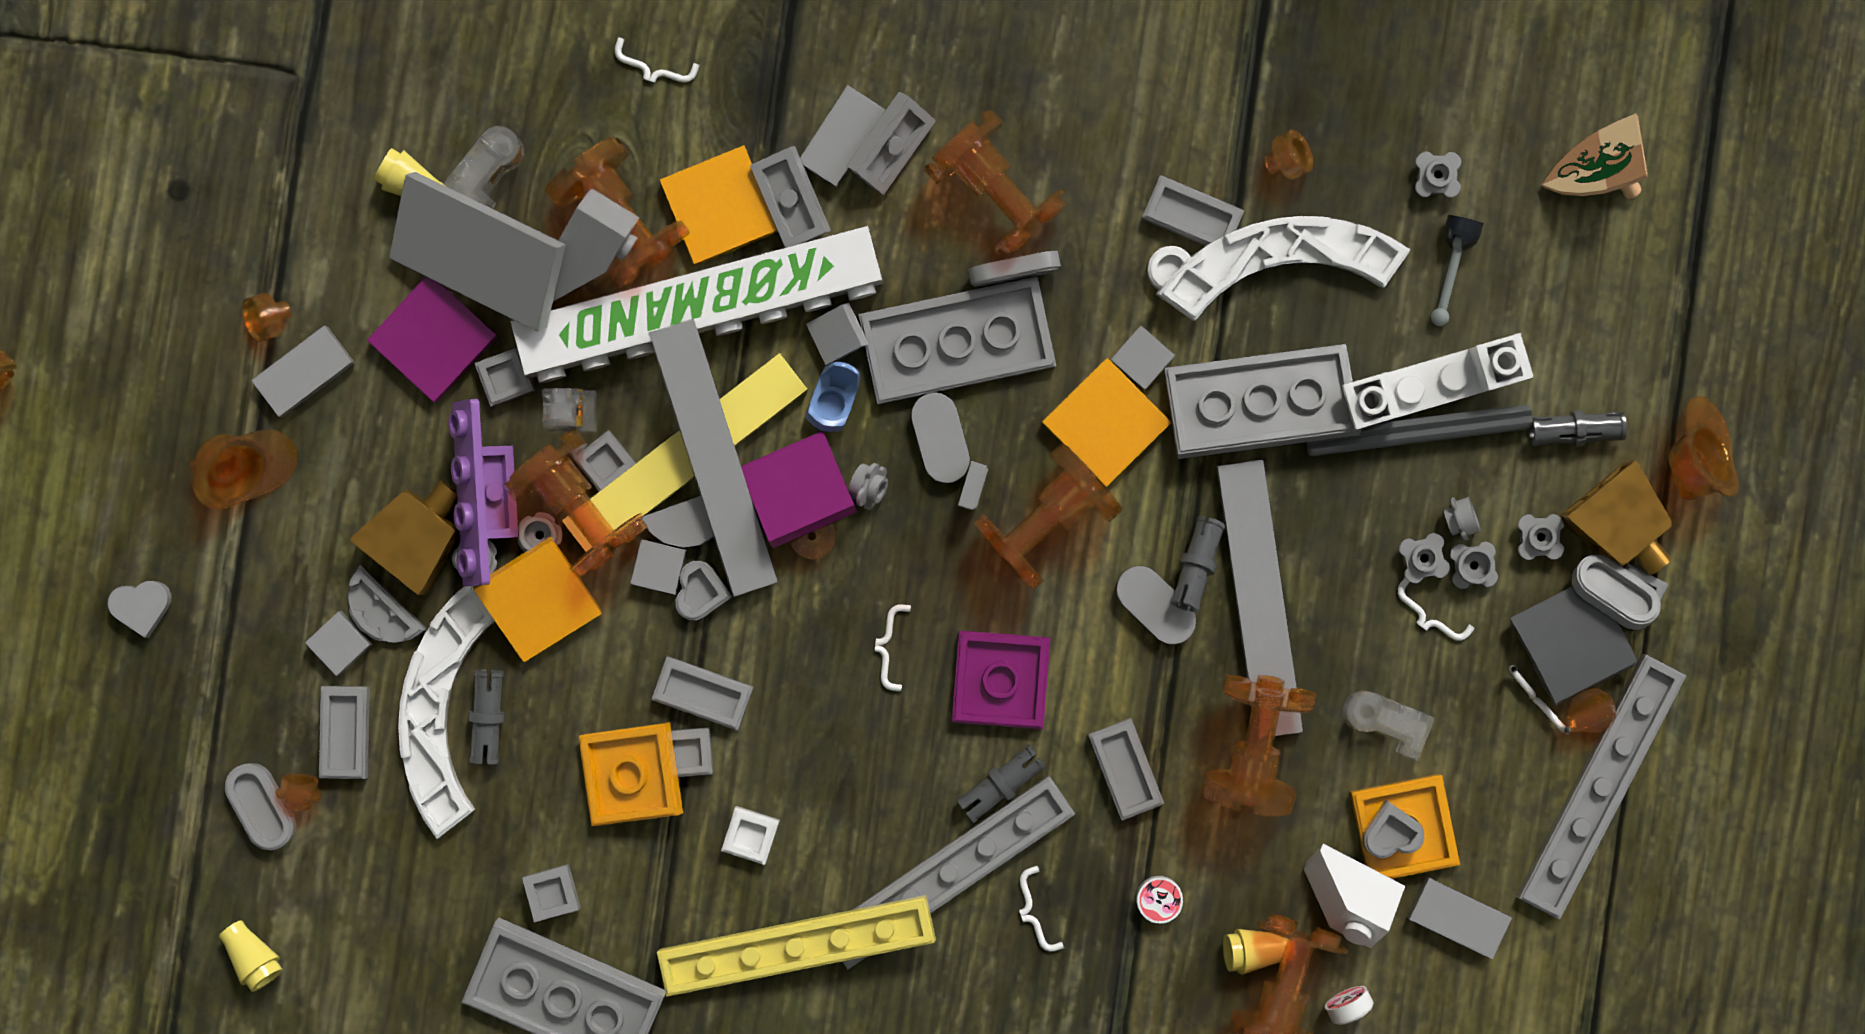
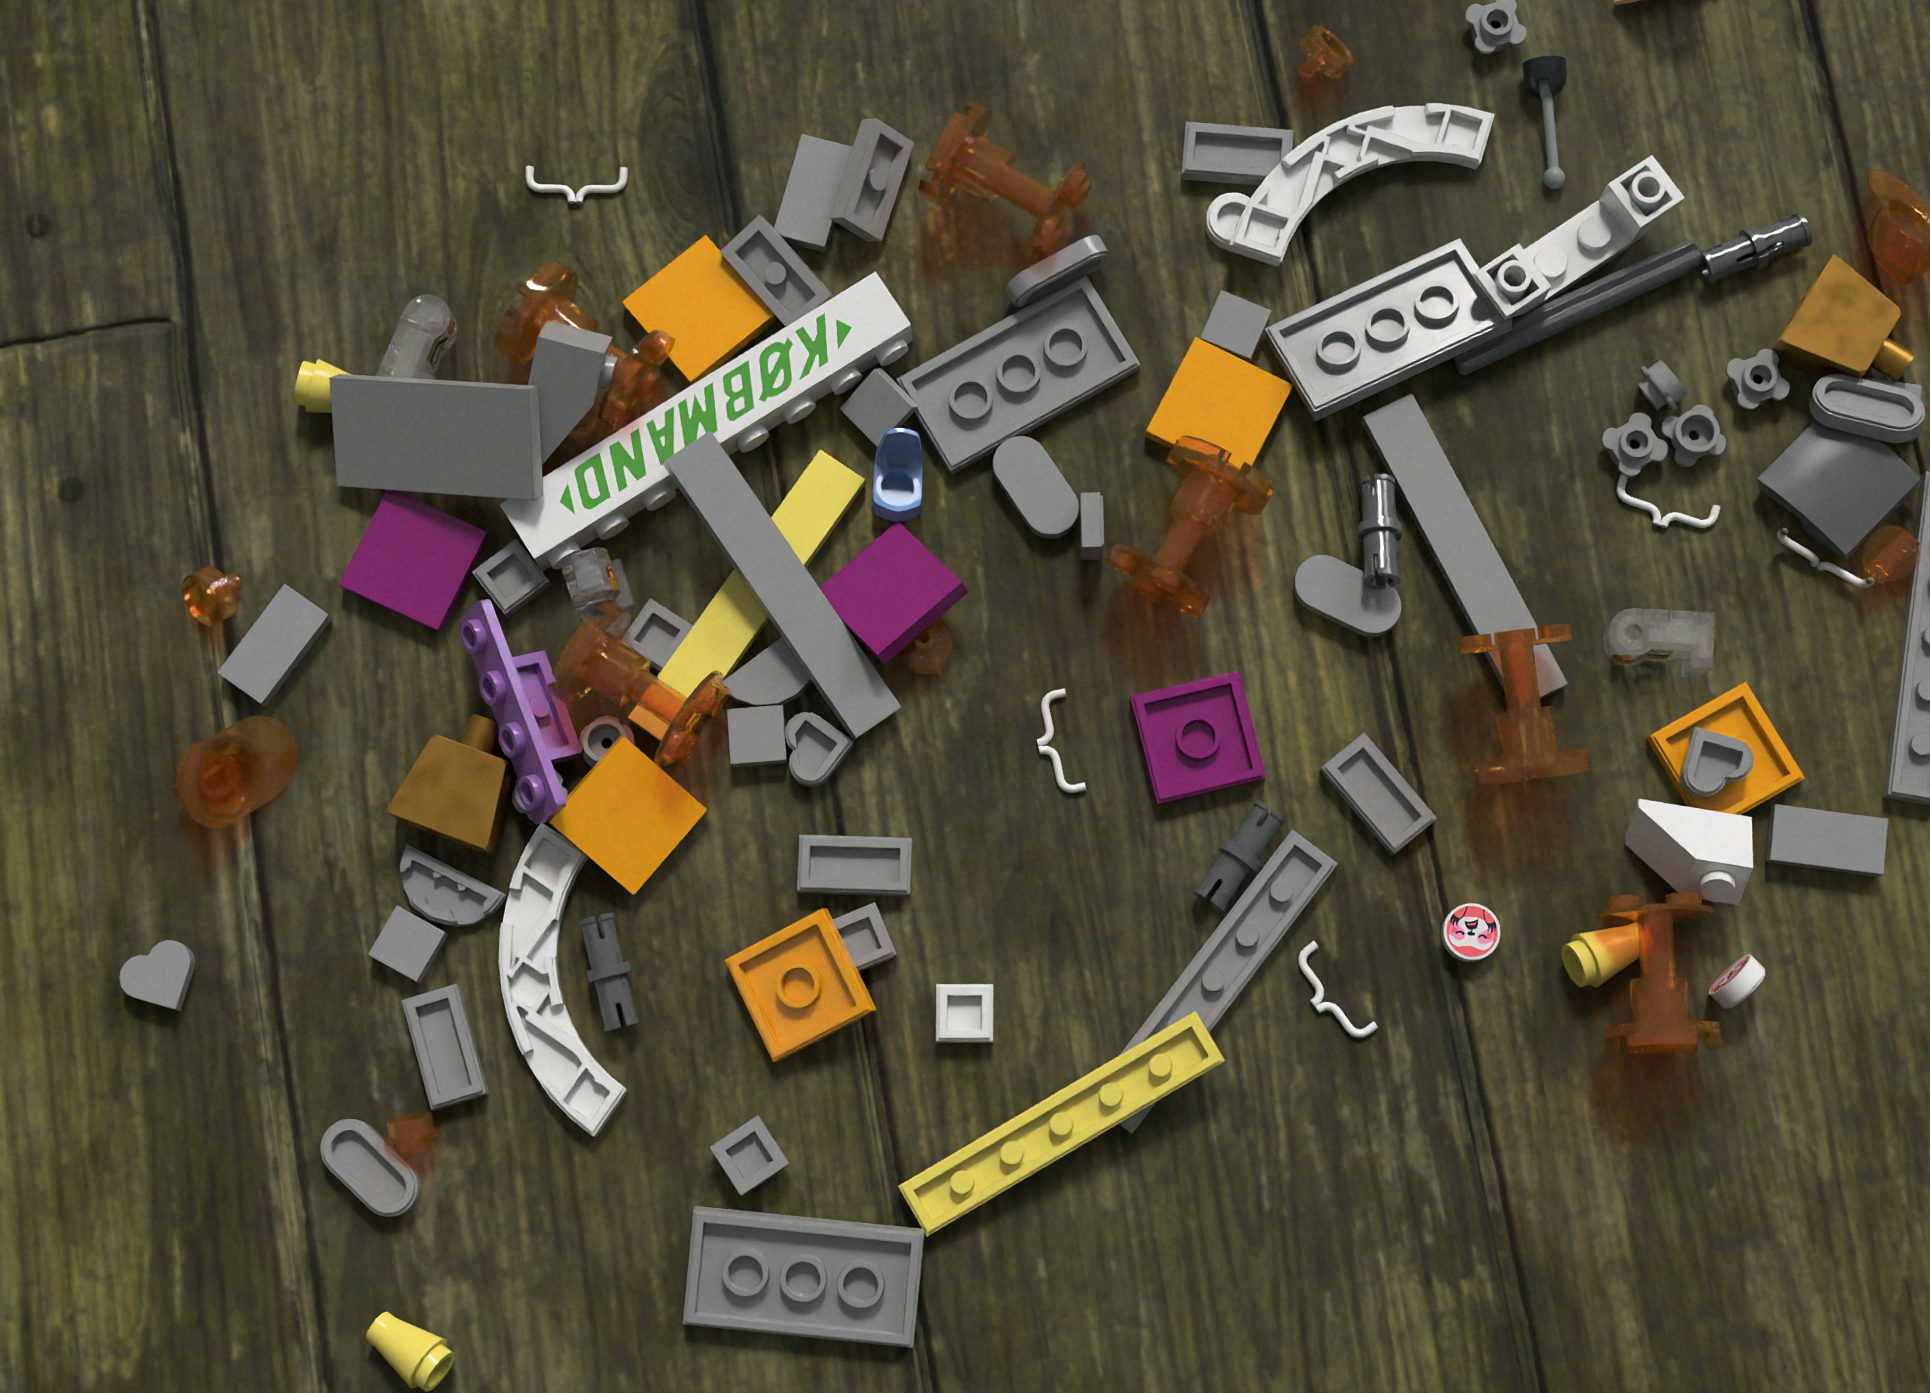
camera: 15 degrees left, 10 degrees down
light grey plate [848,463,888,510] -> none

